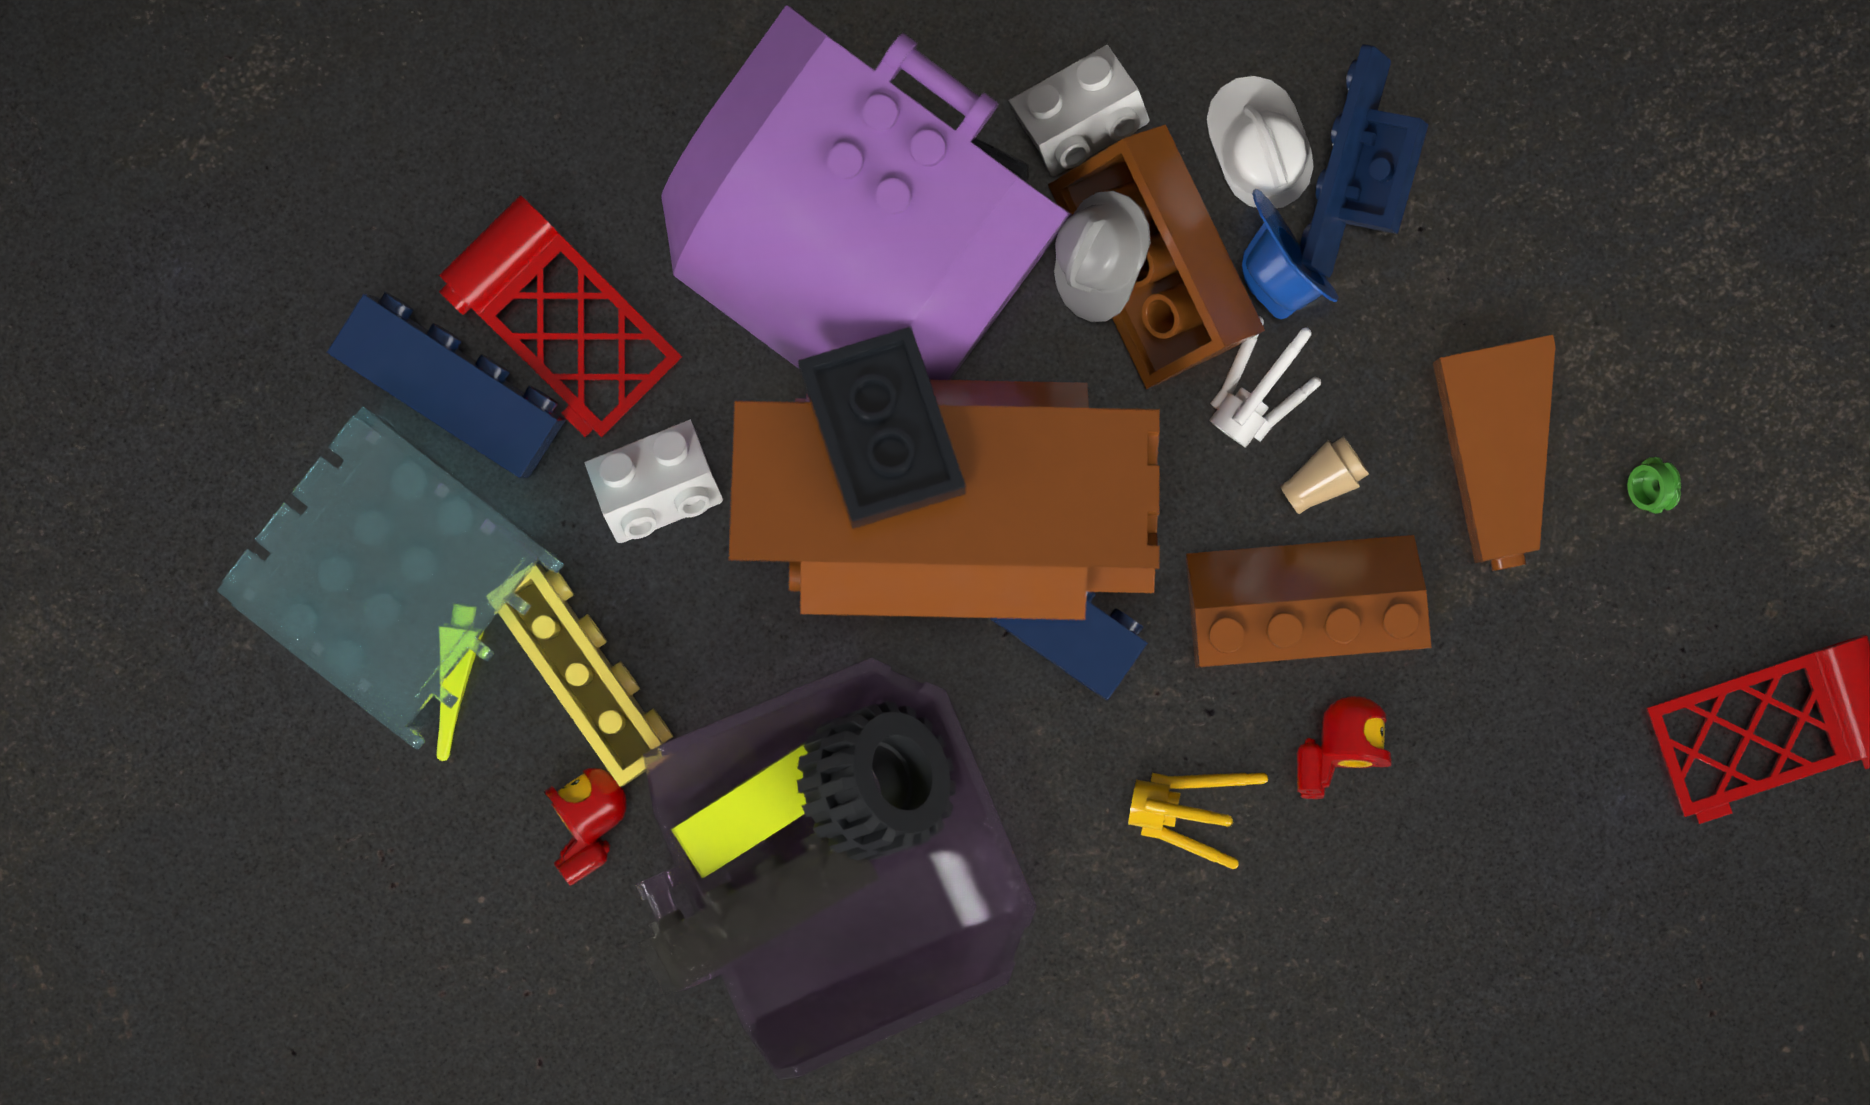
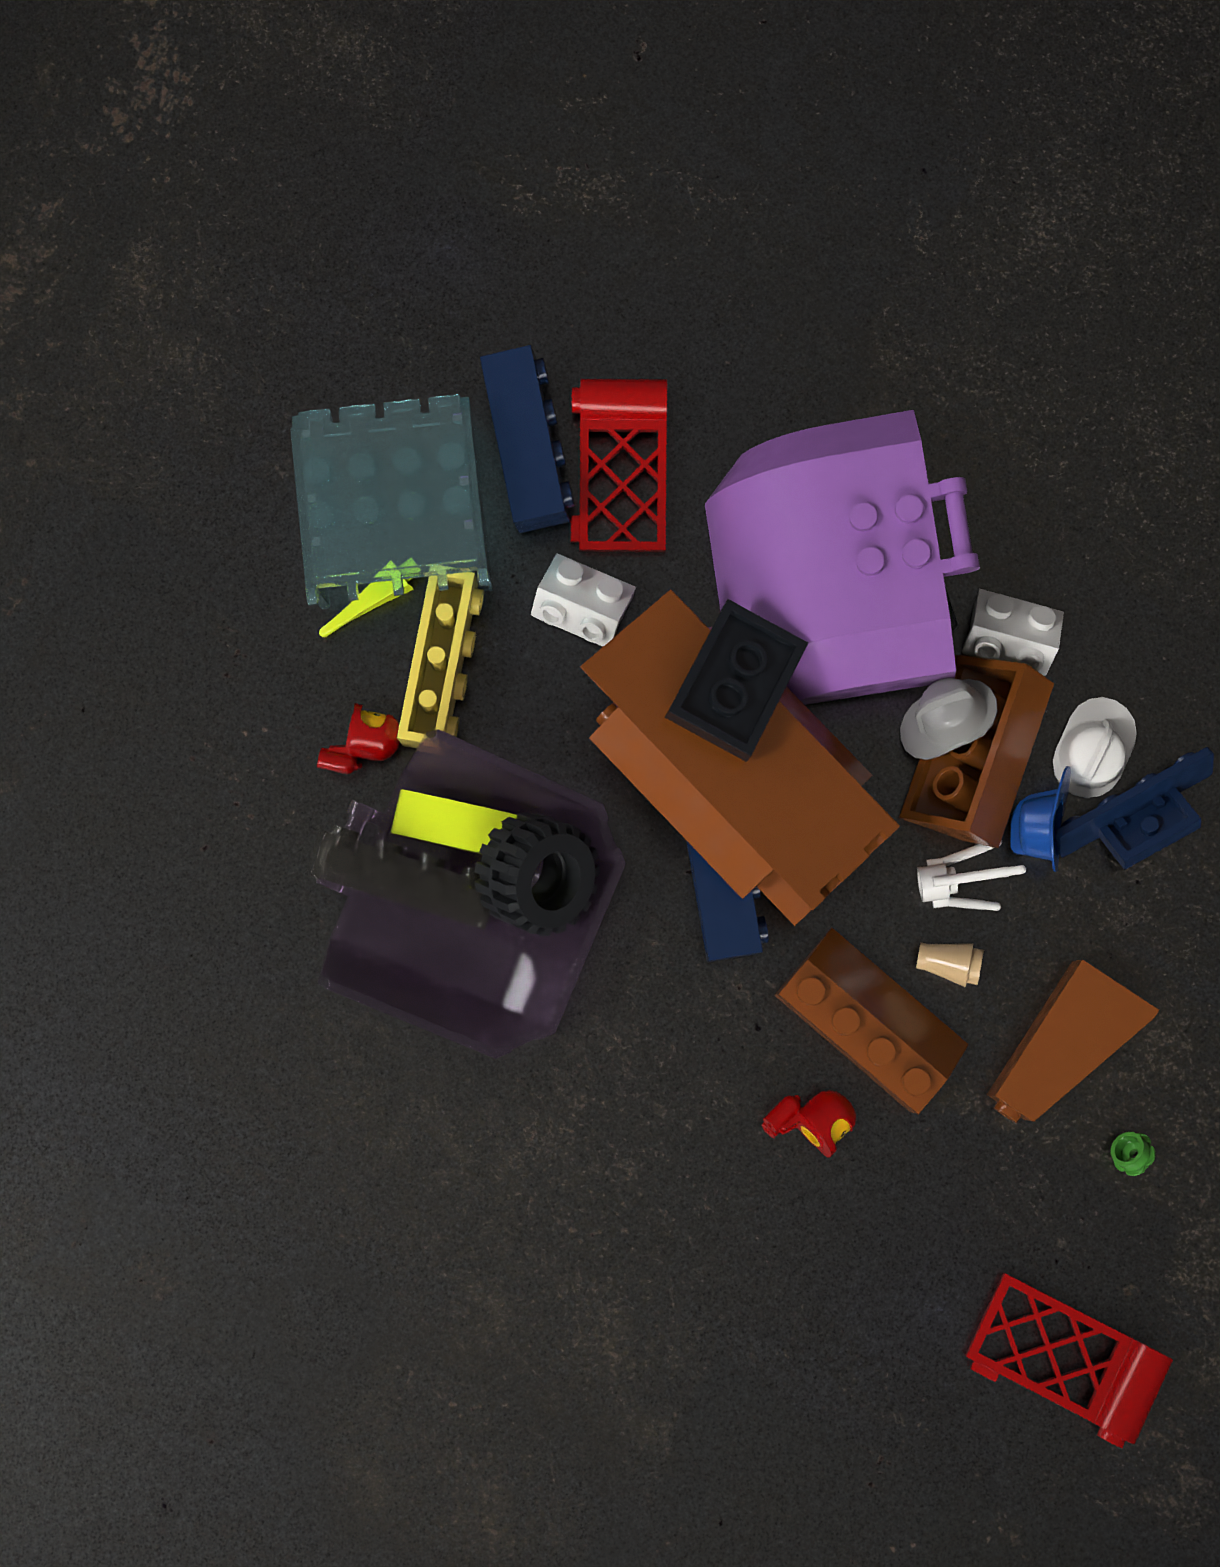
camera: 45 degrees right, 5 degrees down
yellow plant [1128,773,1268,869] -> none

